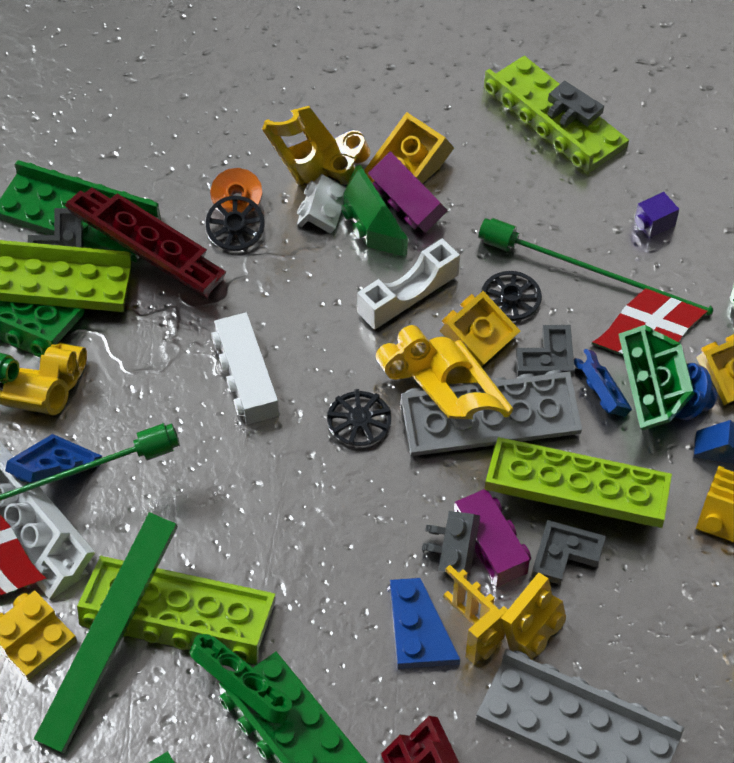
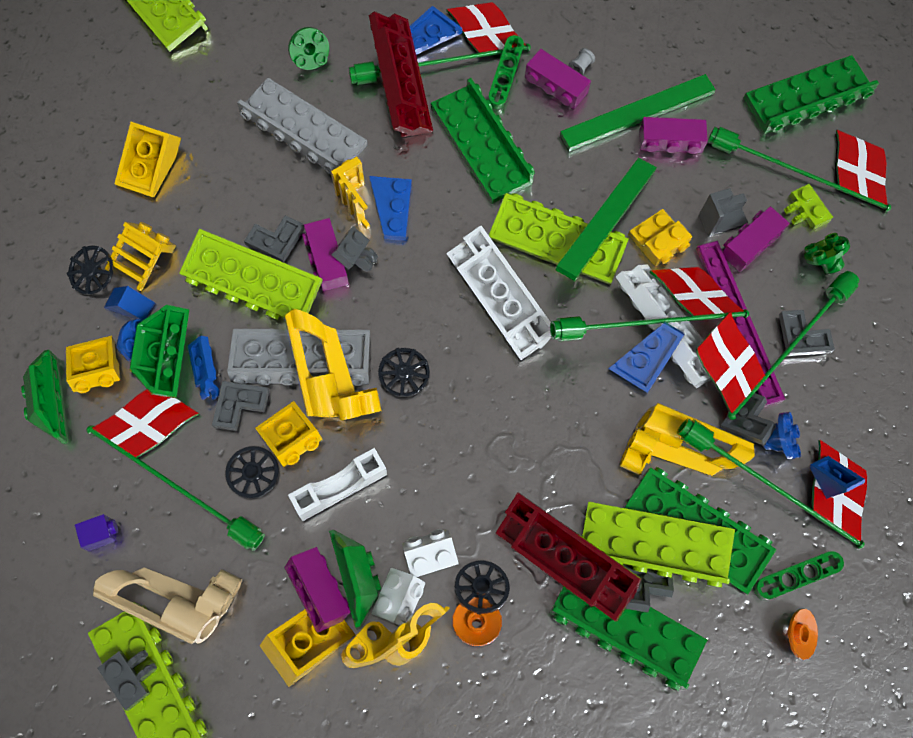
camera: 175 degrees left, 15 degrees up
green beam [190,634,292,723] -> none
white brick [211,312,279,425] -> none
yellow plate [501,572,566,660] -> none
none -> tan panel [93,568,242,644]
none -> white bracket [402,529,459,577]
none -> white slope [446,226,551,360]

